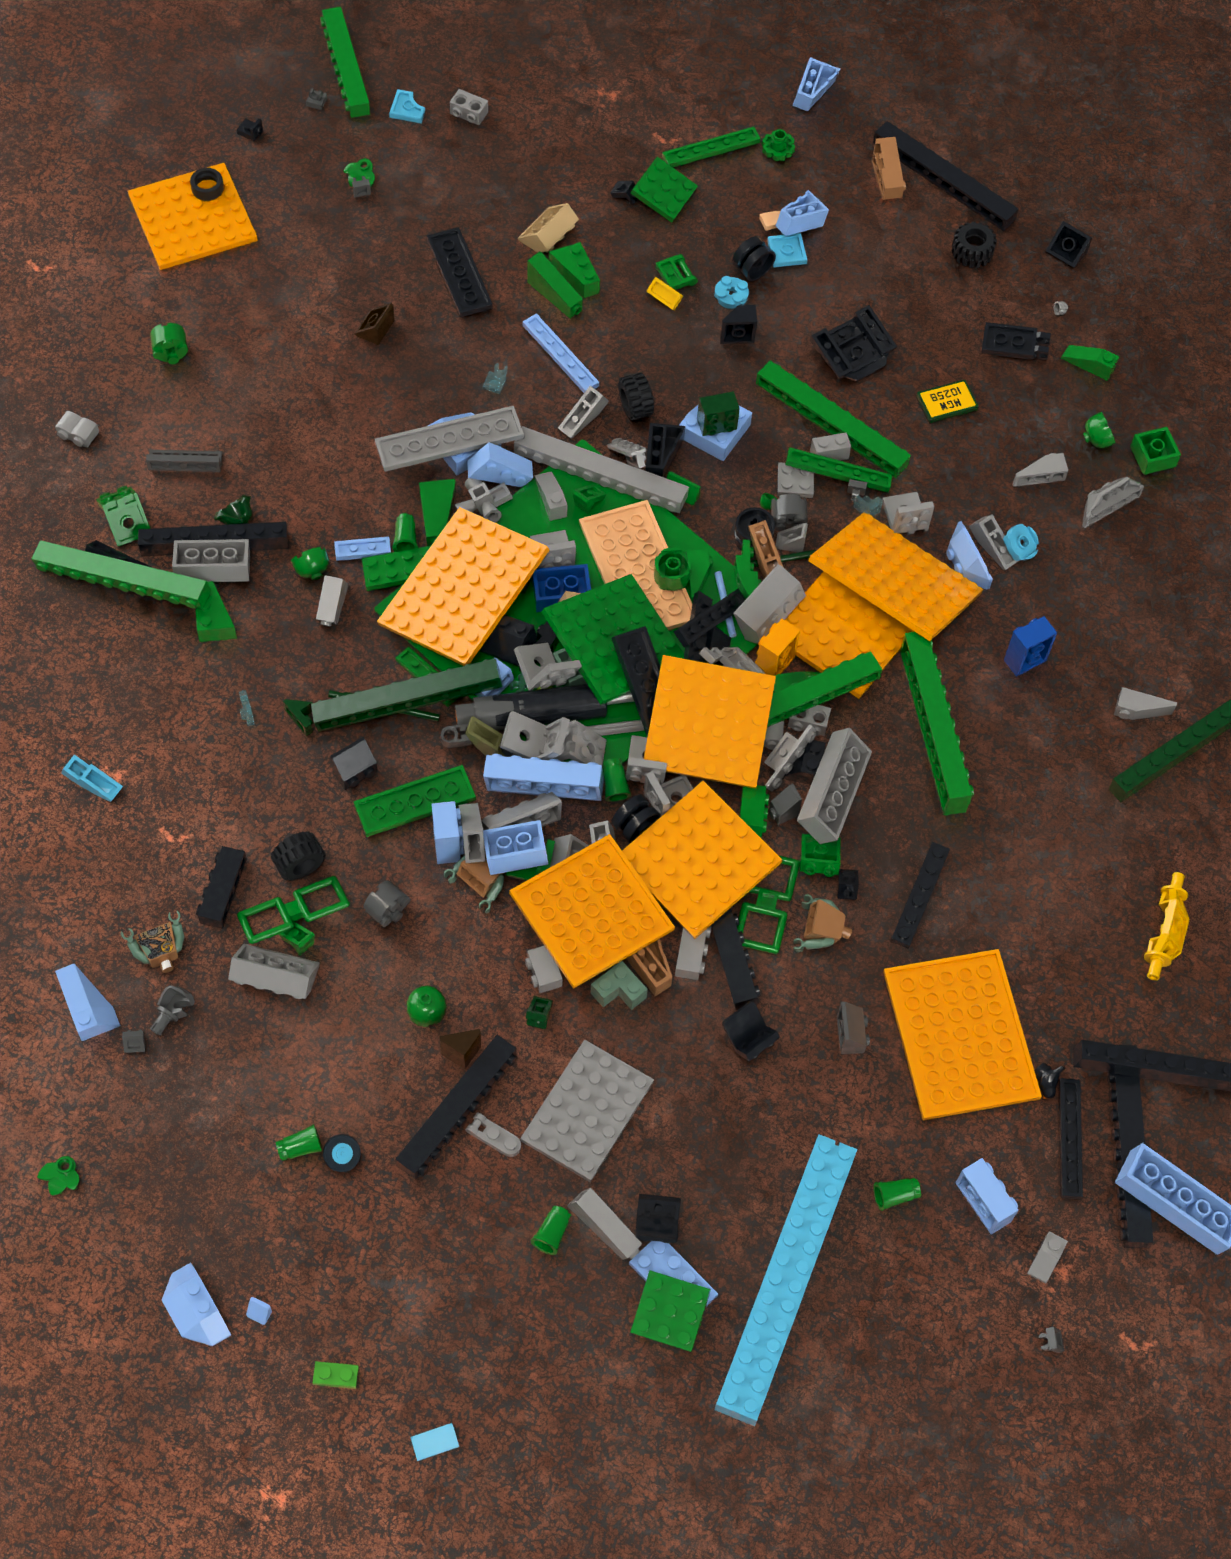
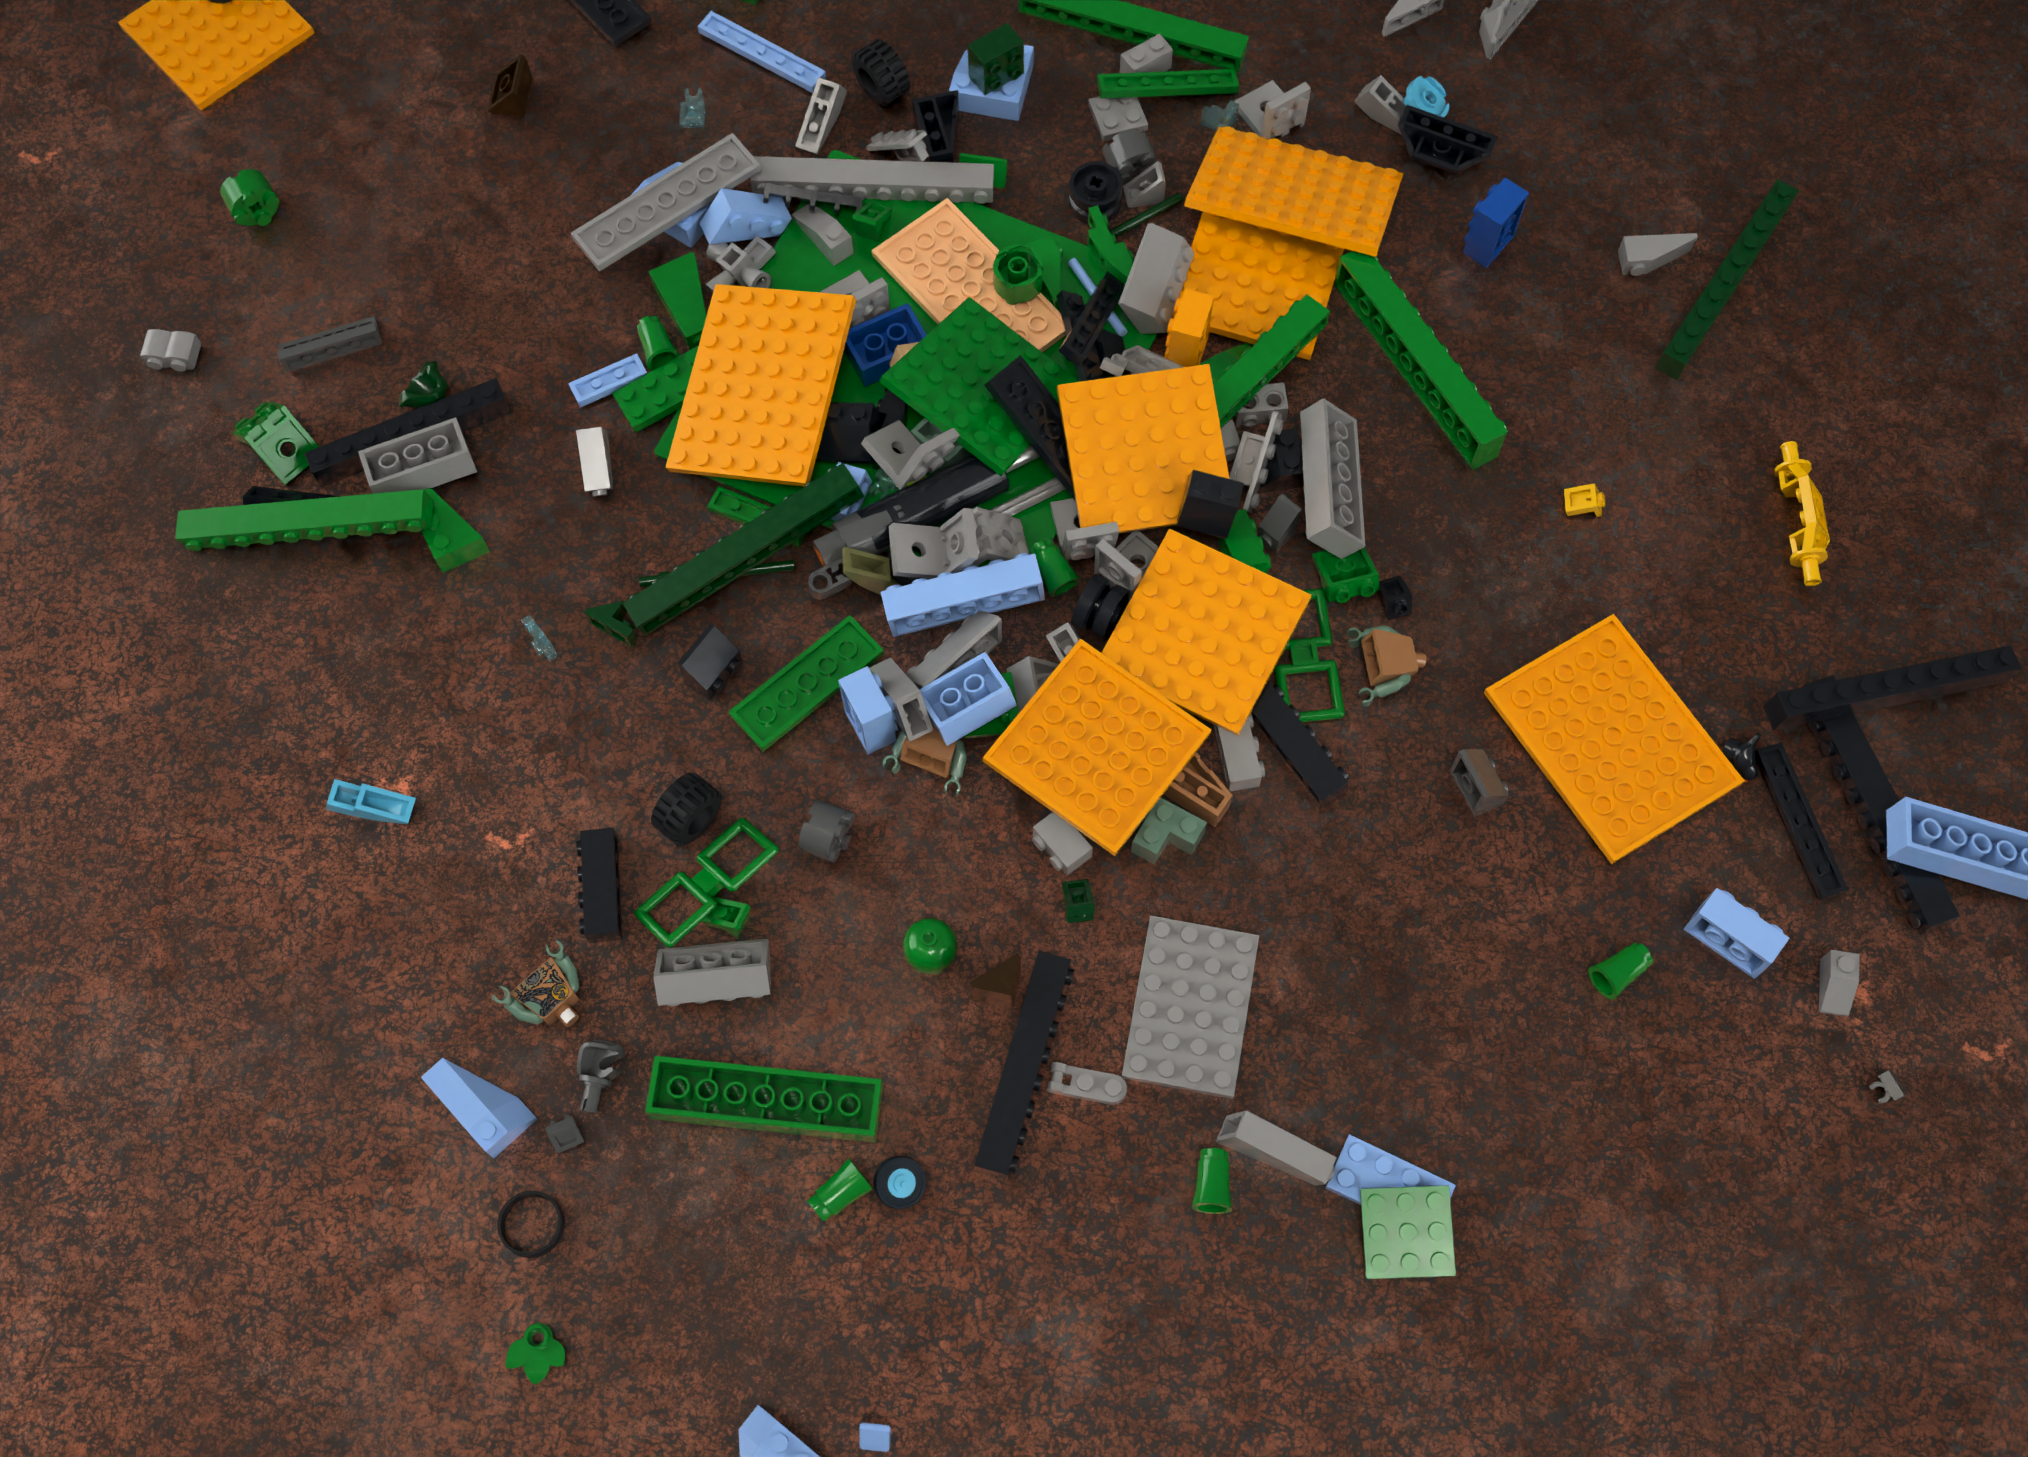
camera: 15 degrees left, 5 degrees up
green cylinder [291,547,329,580] -> none
black bracket [636,1194,681,1243] -> none
medium azure piece [714,1134,857,1426] -> none
black bracket [722,1001,780,1061] -> none
medium nougat slope [748,520,784,579] -> none
green piece [759,493,777,510] -> none
dark grey tile [847,479,867,502] -> none
black plate [890,842,950,949] -> none
light blue wedge [946,521,993,590] -> none
none -> black tyre [497,1191,565,1258]
none -> green brick [645,1056,884,1143]
none -> black hinge [763,183,863,214]
none -> black slope [1176,470,1244,539]
none -> black wedge [1398,105,1498,174]
none -> yellow bracket [1564,483,1606,517]

